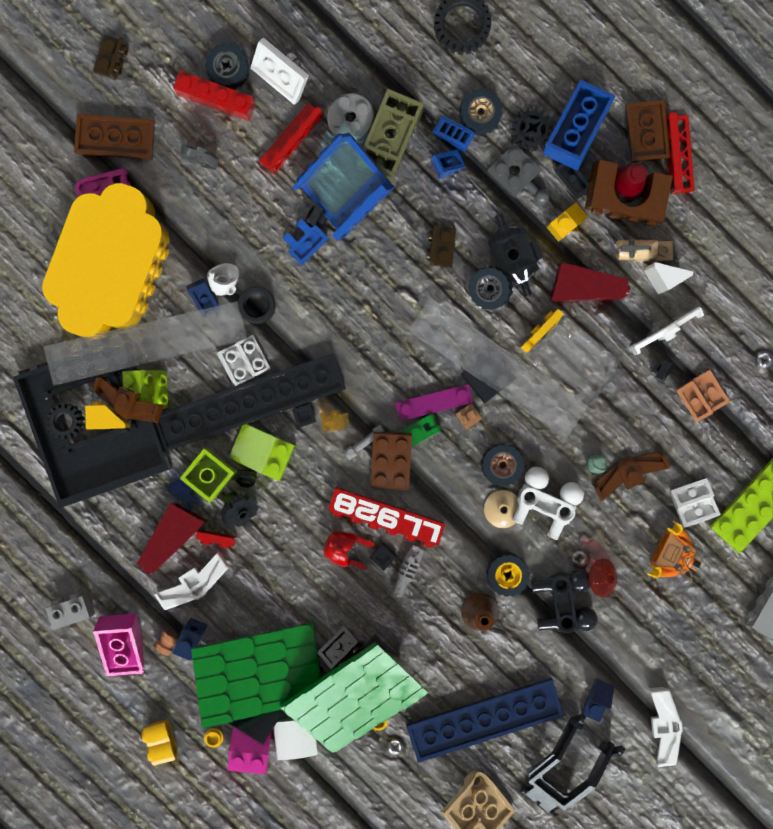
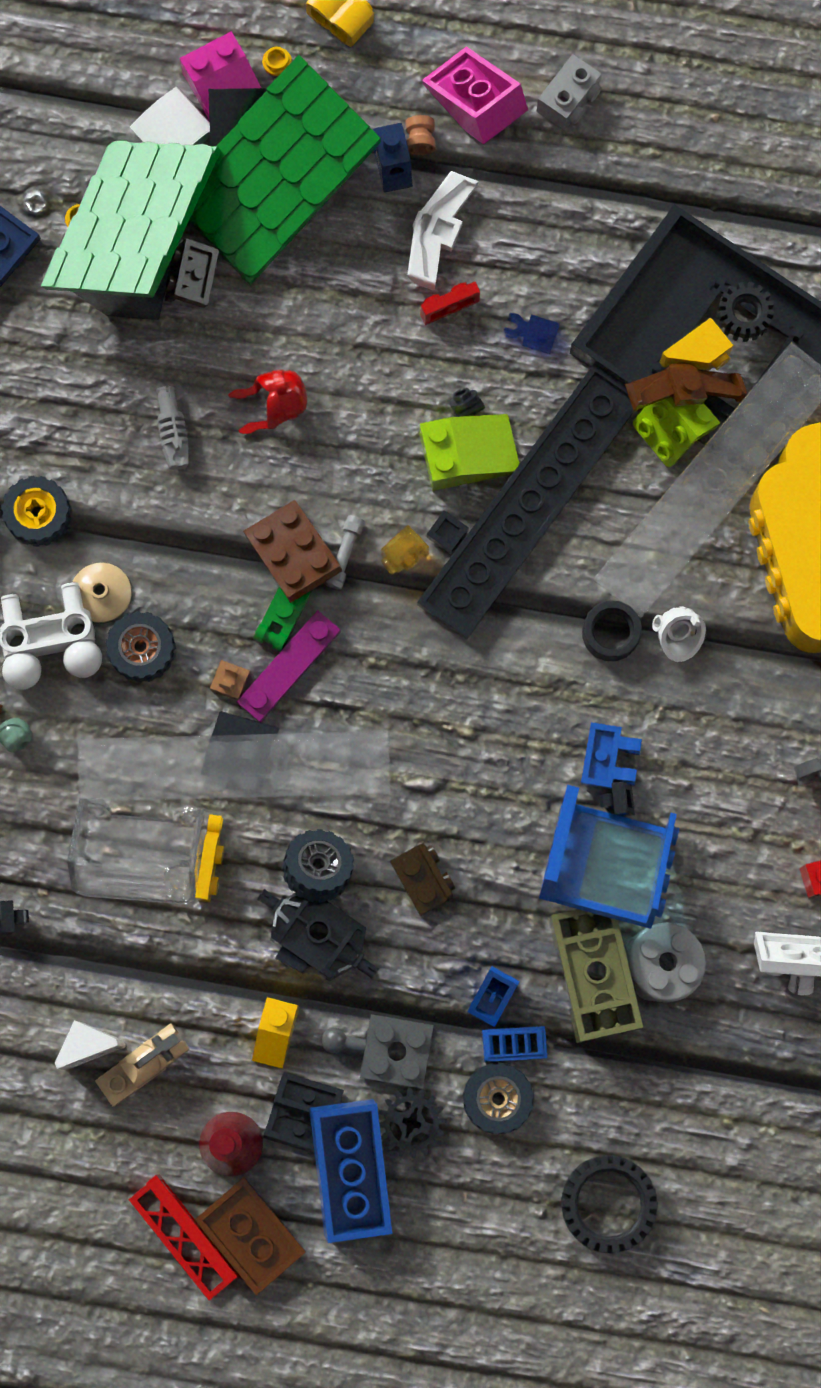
camera: 145 degrees right, 10 degrees down
dark red slope [136,502,207,573] -> none
lime brick [180,447,237,503] -> none
dark blue slope [186,278,221,318] -> none
white slope [217,335,271,387] -> none
black plant [220,492,259,528] -> none
red fence [259,103,323,175] -> none
red brick [328,487,445,548] -> none
black tile [370,543,397,571] -> none
reddish brown cone [461,592,499,631] -> none
dark red slope [549,262,630,303] -> none
reddish brown arch [585,160,672,227] -> none
white plate [630,307,704,355] -> none

